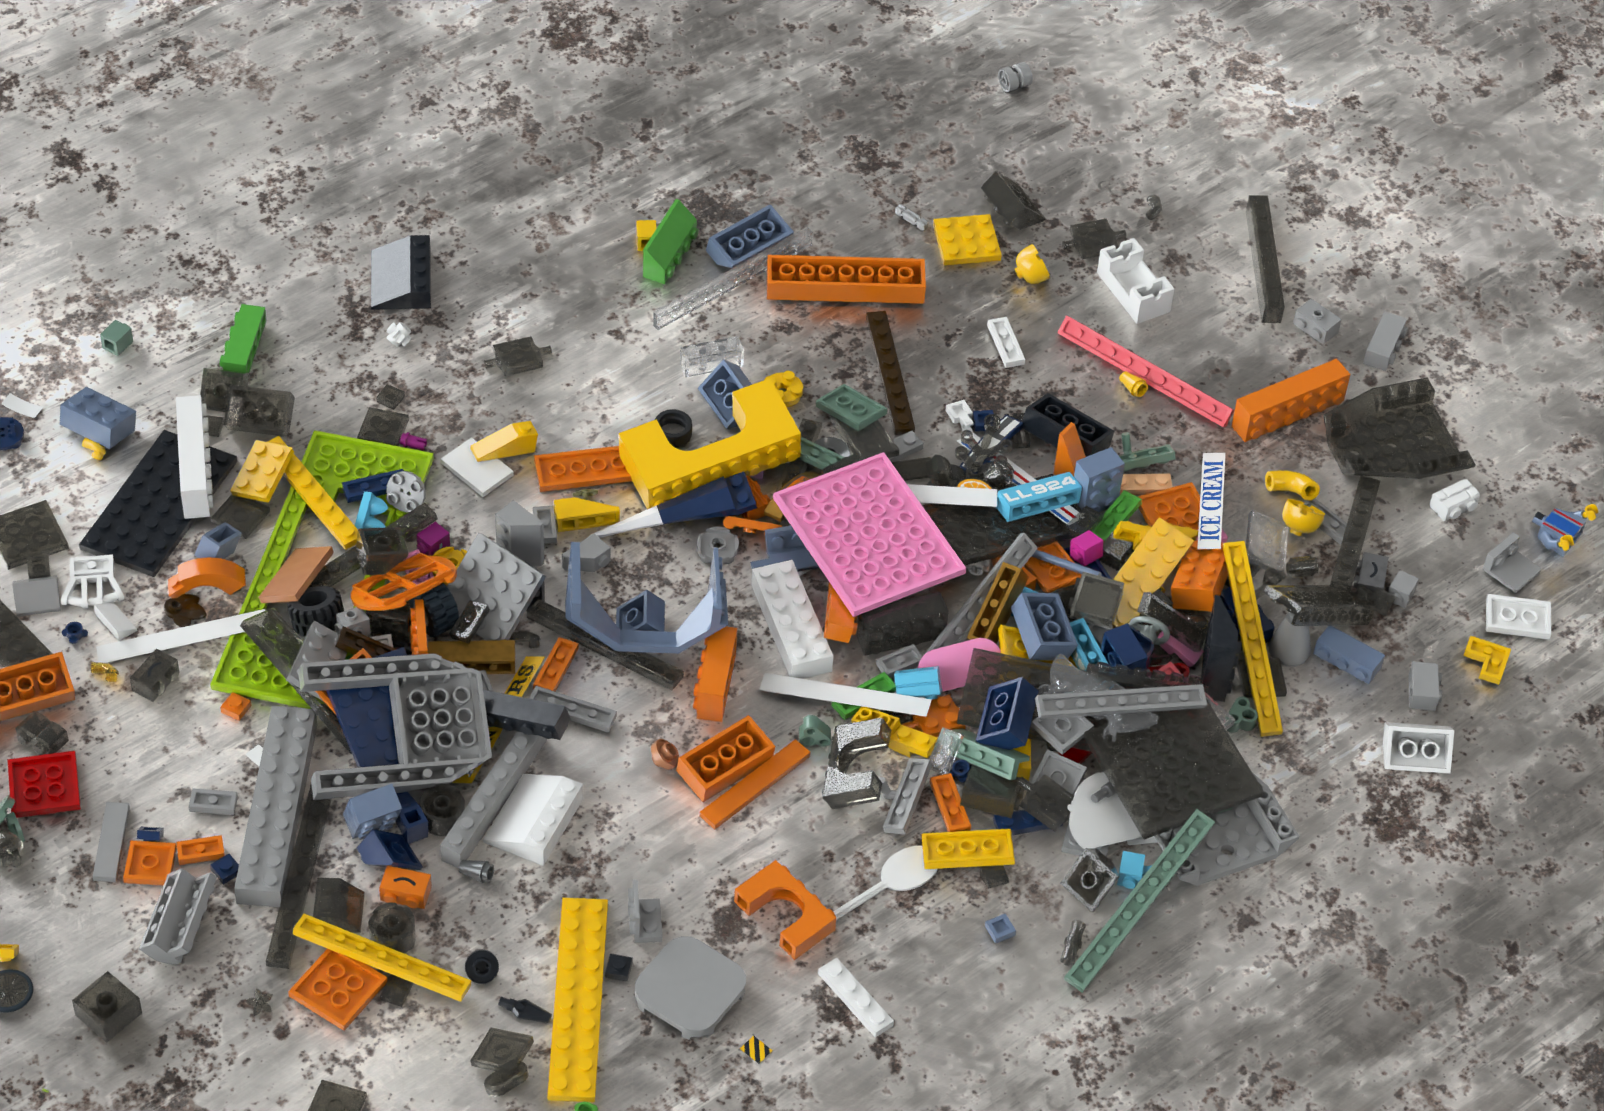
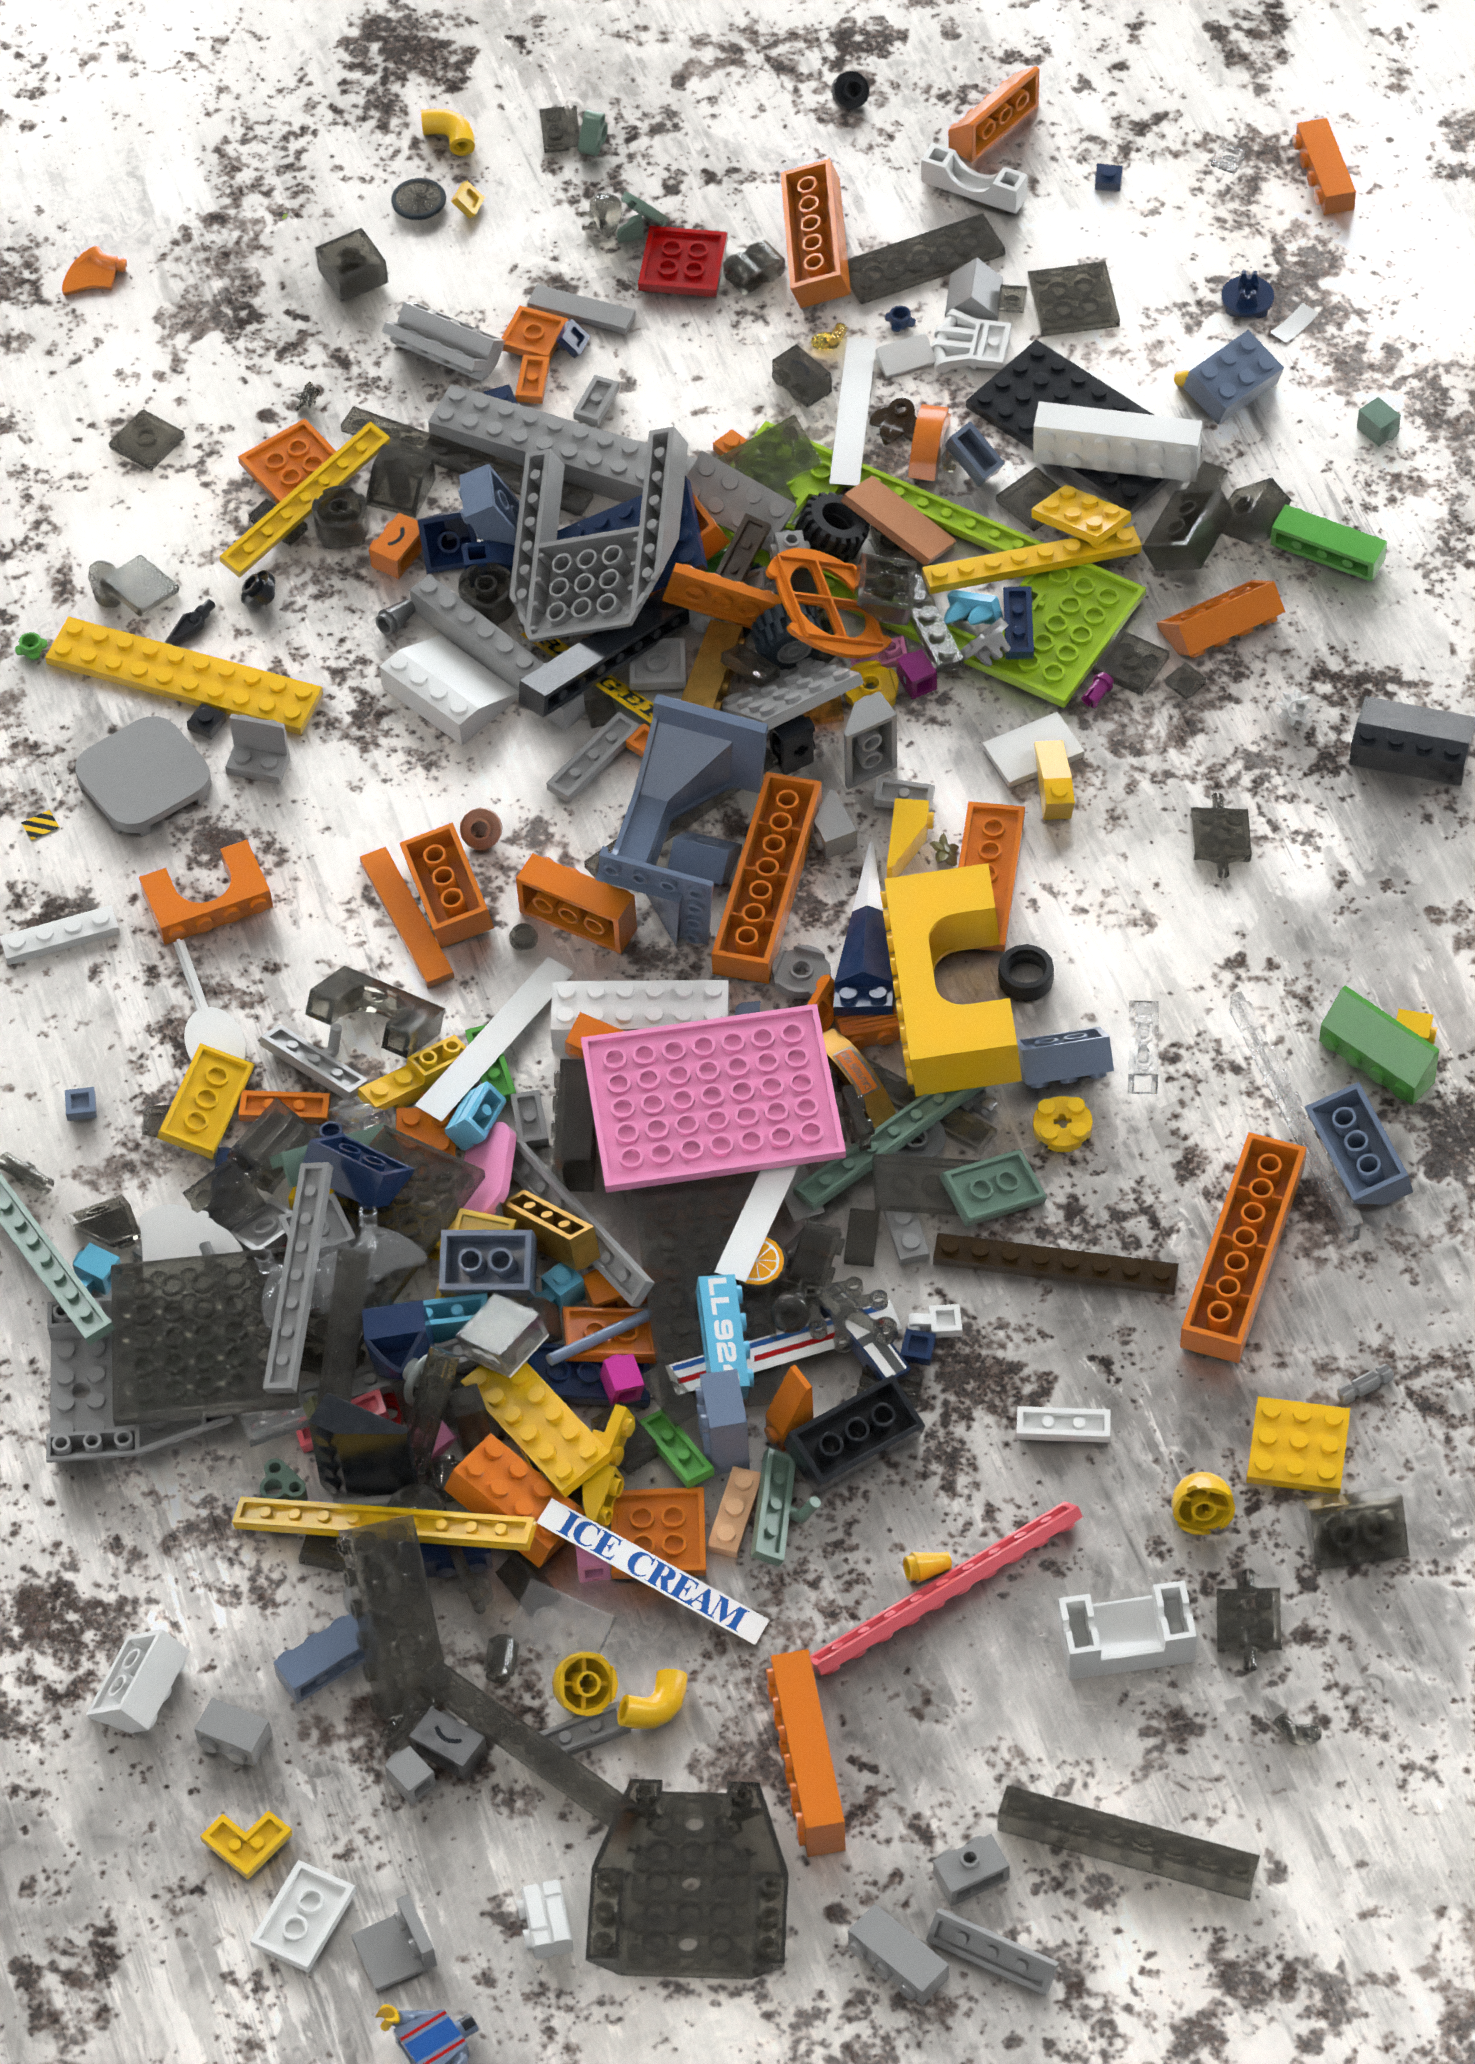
camera: 115 degrees right, 5 degrees up
sand green piece [799,715,831,747] -> none
none -> clear smoke plate [509,923,538,951]
none -> orange brick [711,772,822,984]
none -> light grey plate [926,1908,1060,1995]
none -> orange slope [1156,580,1285,658]

